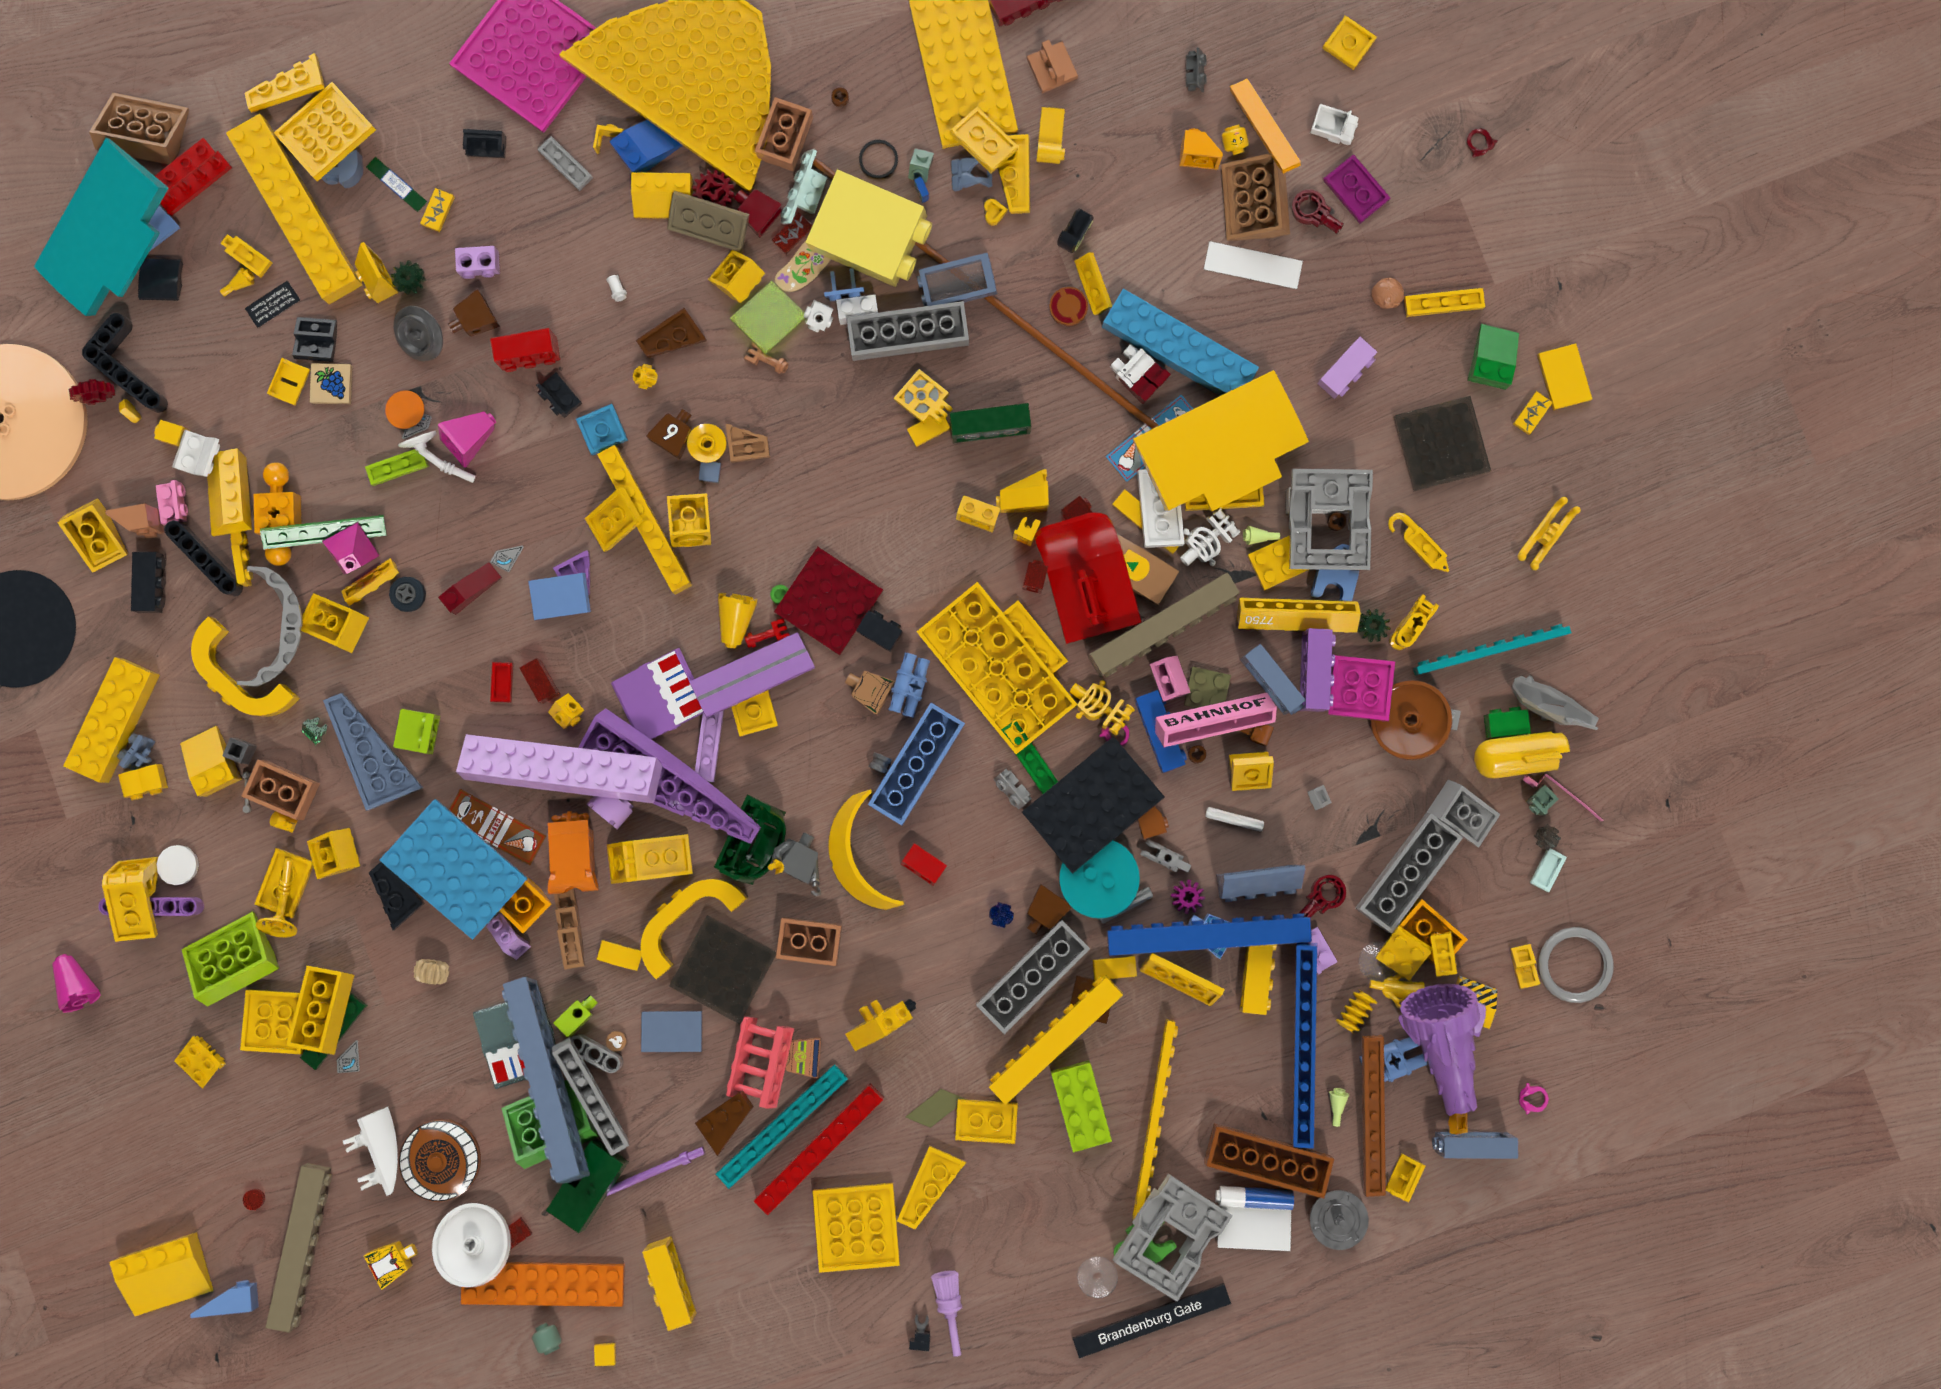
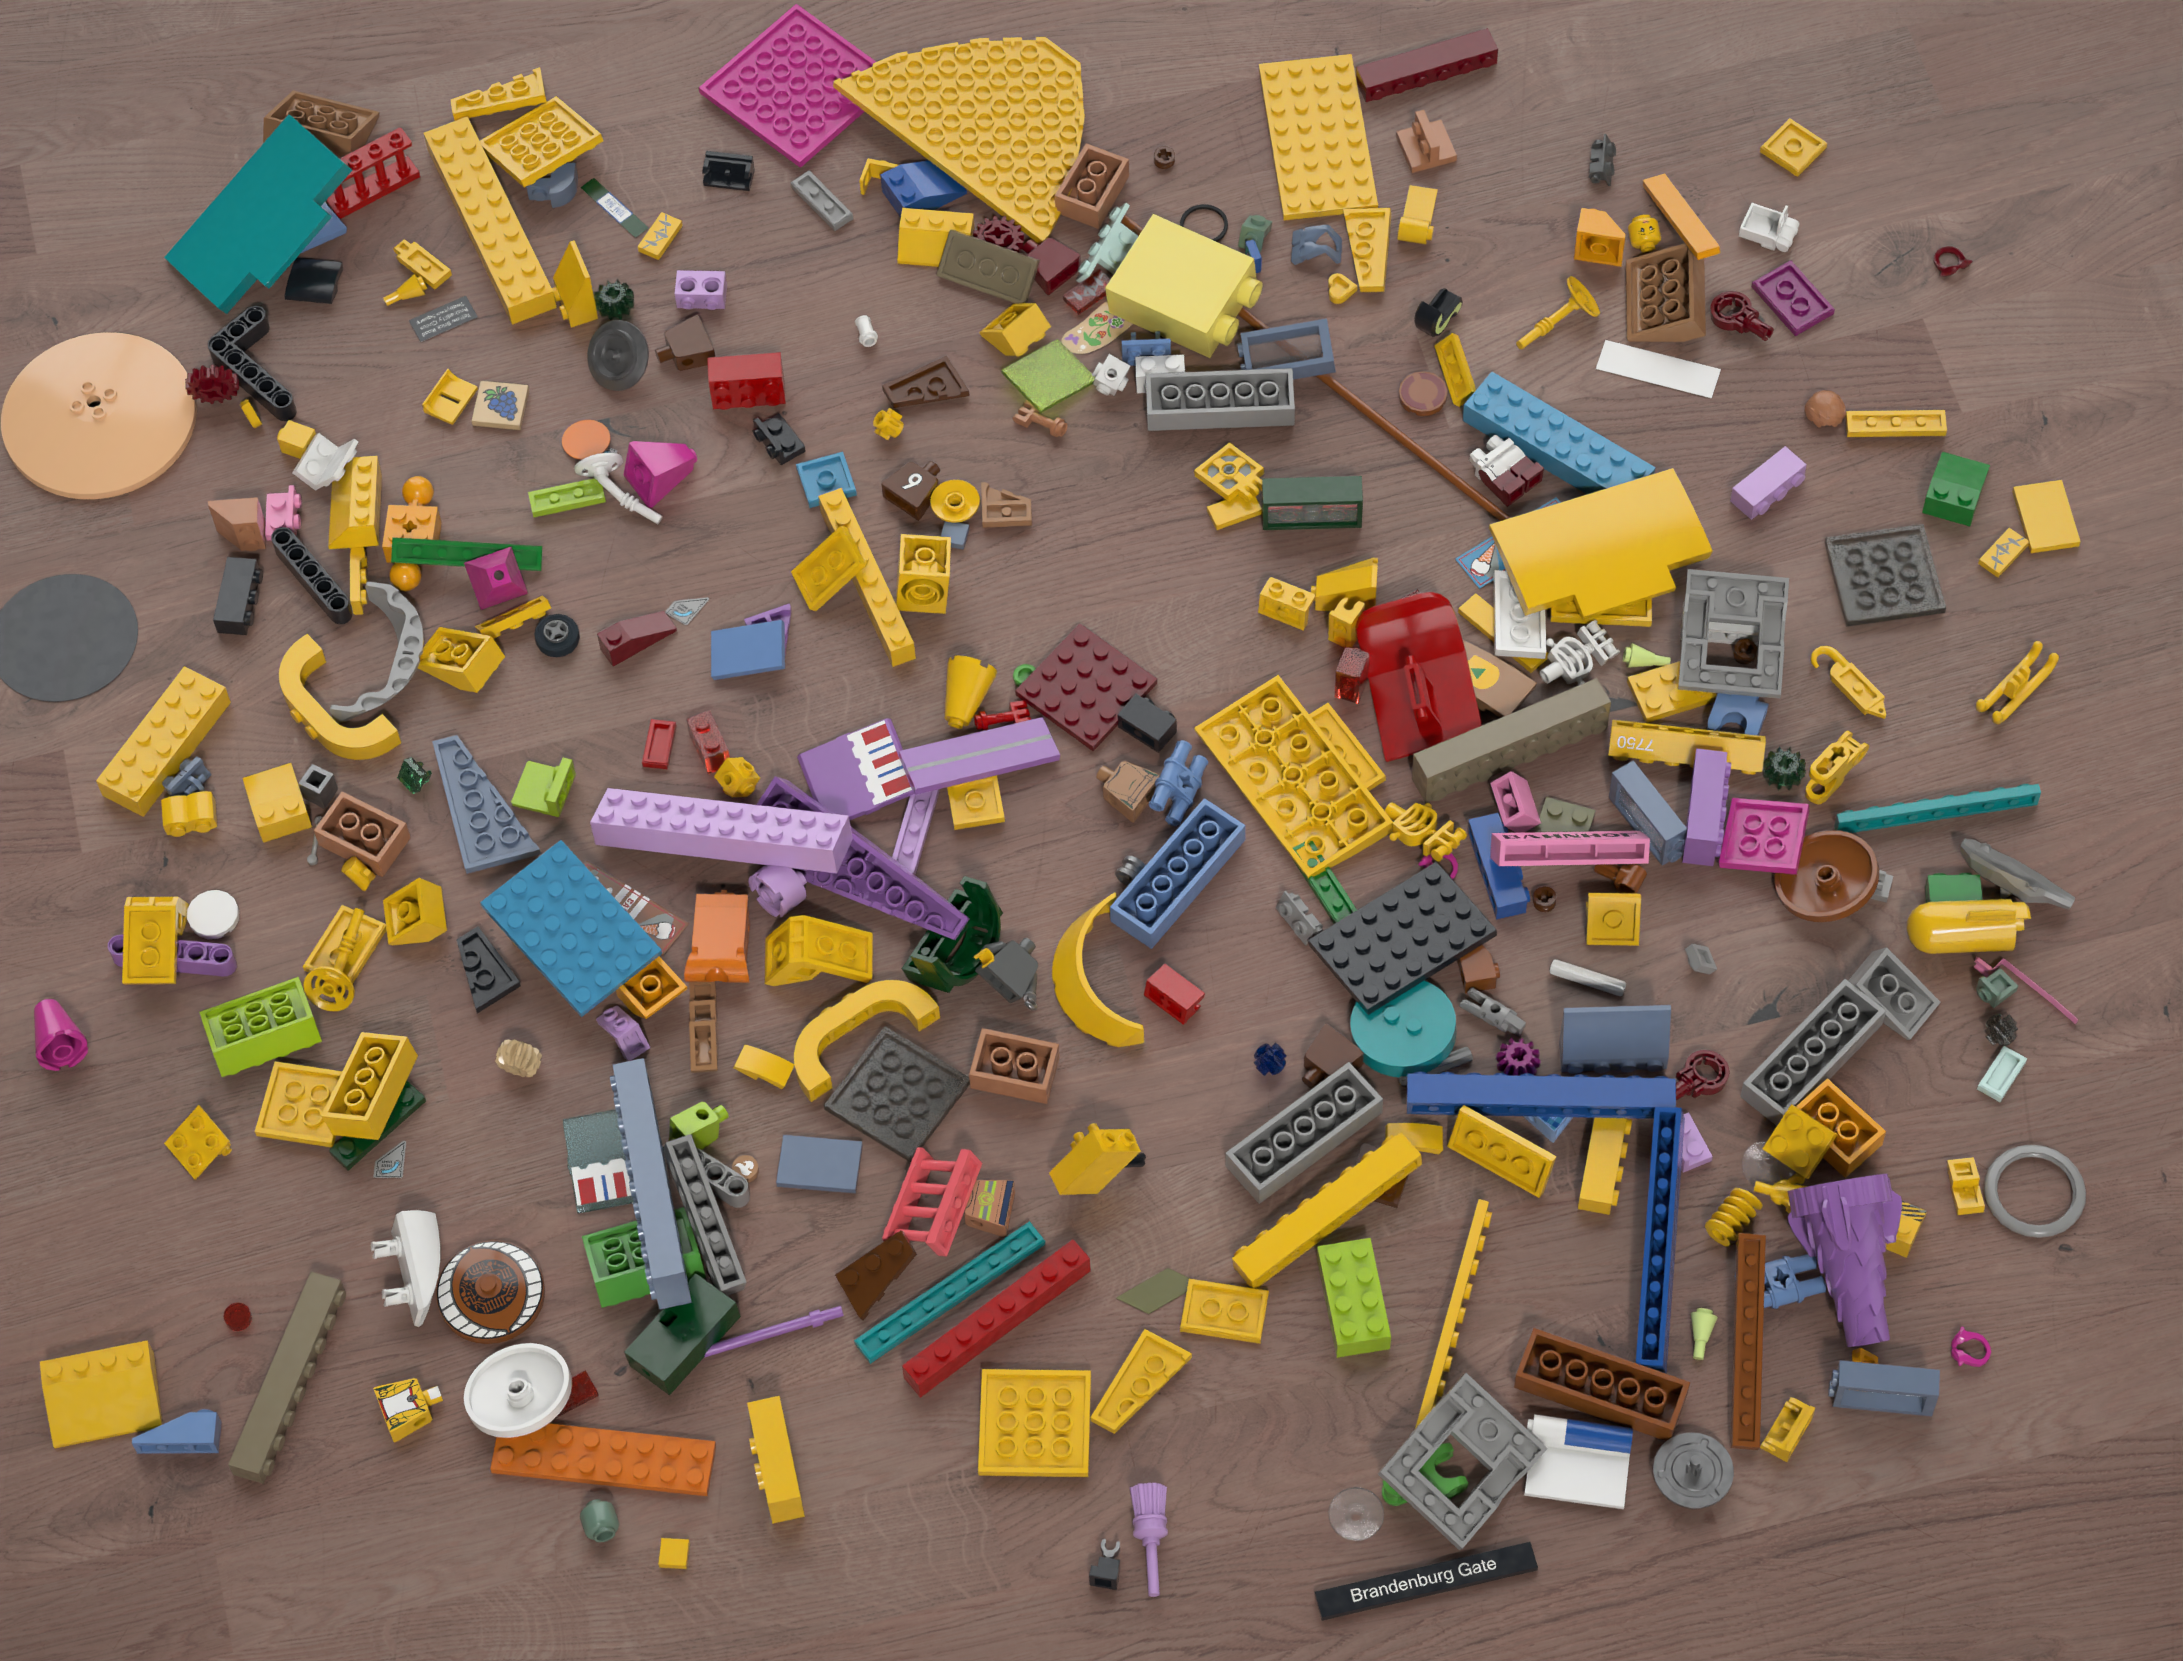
camera: 10 degrees right, 25 degrees down
yellow slope [57,498,128,573] -> none
black slope [292,317,337,362] -> none
yellow tile [949,107,1019,173] -> none
yellow hinge [1430,932,1457,976] -> none
none -> yellow dish [1516,276,1600,350]

